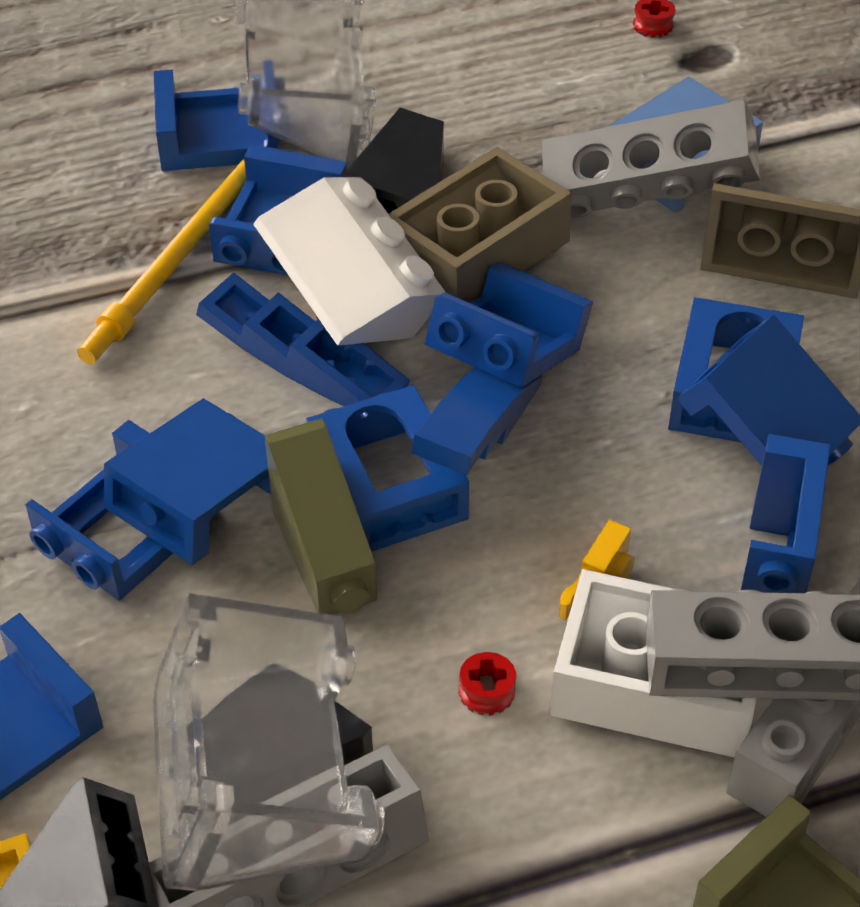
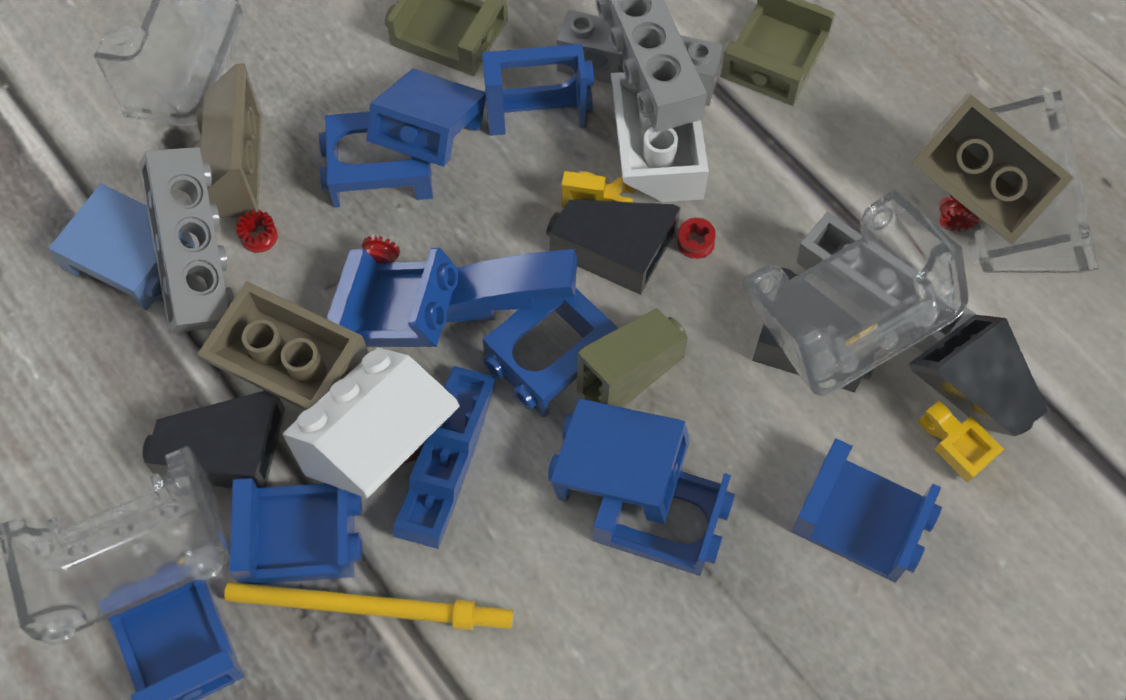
camera: 110 degrees left, 15 degrees up
none -> red bush [236,210,278,253]
none -> red bush [362,236,400,263]
none -> black slope [546,200,681,295]

